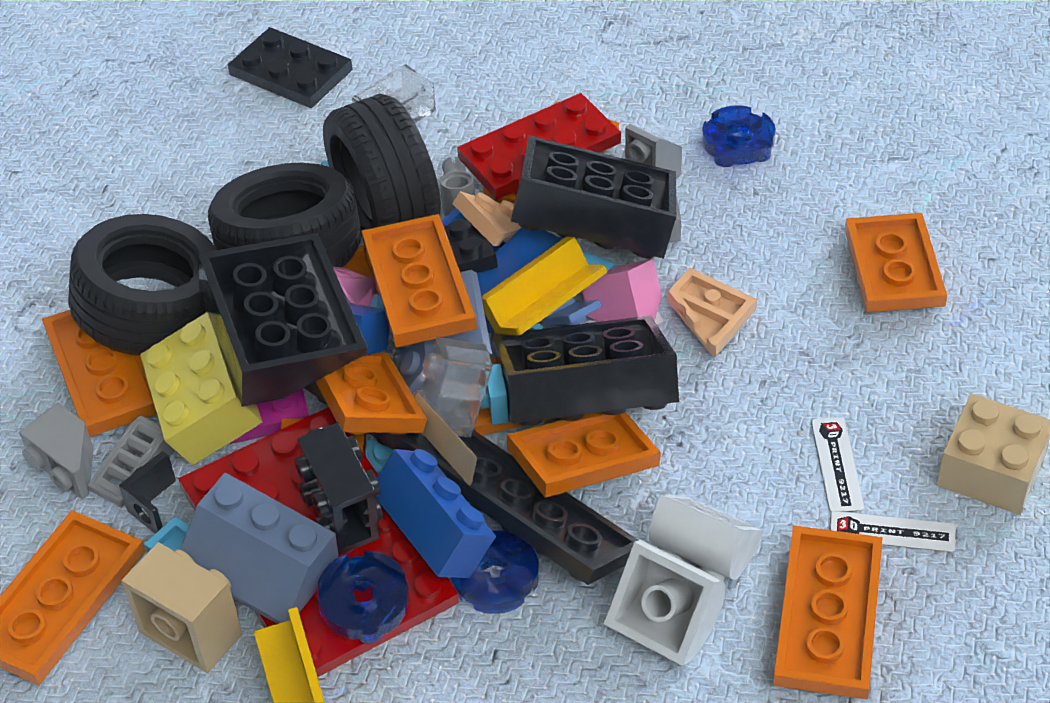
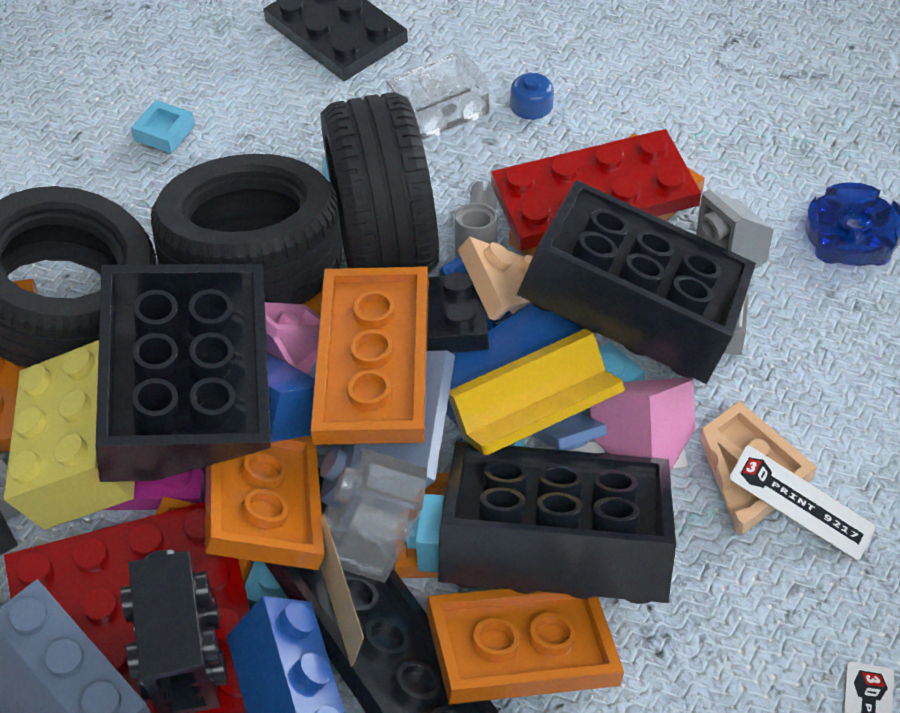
camera: 15 degrees right, 5 degrees up
none -> medium azure plate [131,100,195,154]
none -> blue piece [510,72,554,120]
none -> white sticker [730,446,875,560]

